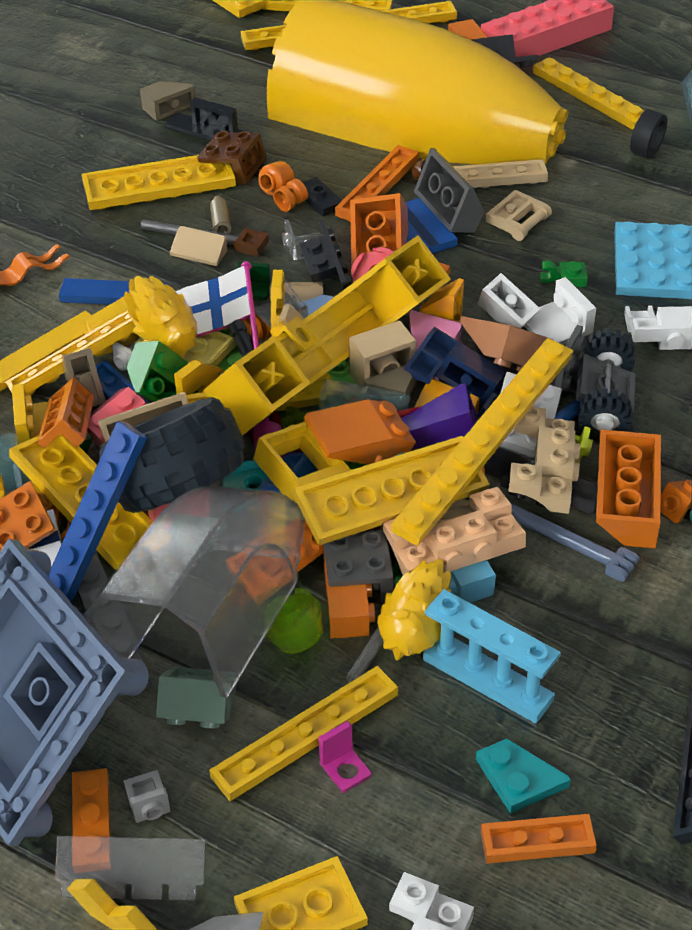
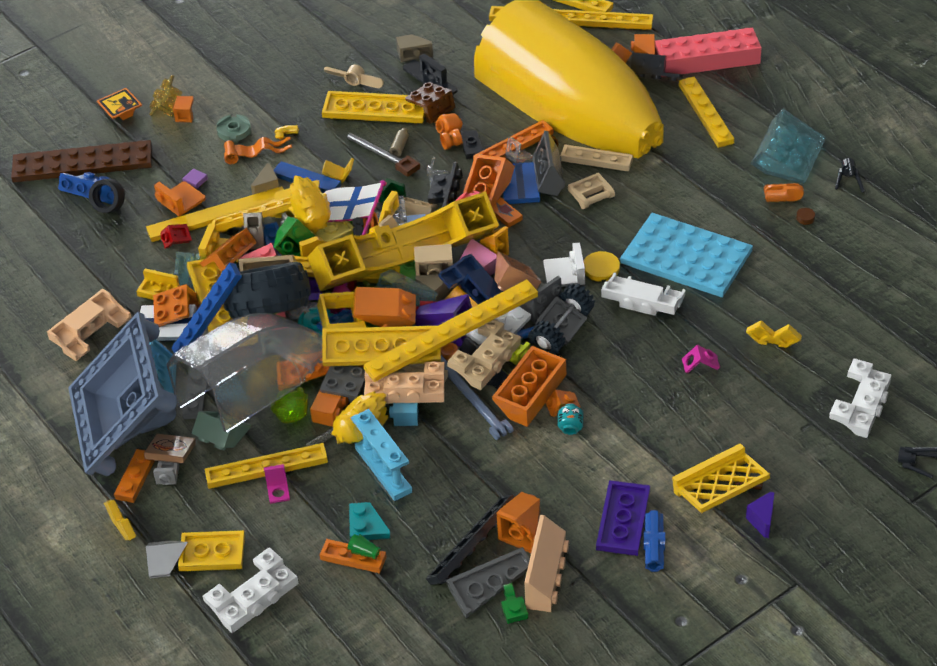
camera: 25 degrees right, 0 degrees up
clear windscreen [55,836,206,900] -> none
tan slope [170,226,227,266] -> none
white slope [478,273,540,328] -> none
green plate [540,261,588,287] -> none
black tyre [630,109,668,158] -> none
none -> medium nougat tile [144,434,195,463]
none -> dark tan slope [251,163,279,195]
none -> yellow arm [274,125,299,140]
none -> yellow bracket [322,158,354,183]
none -> tan piece [324,64,384,88]
none -> green cone [347,534,381,559]
none -> clear bracket [505,137,533,163]
none -> yellow tile [583,251,620,282]

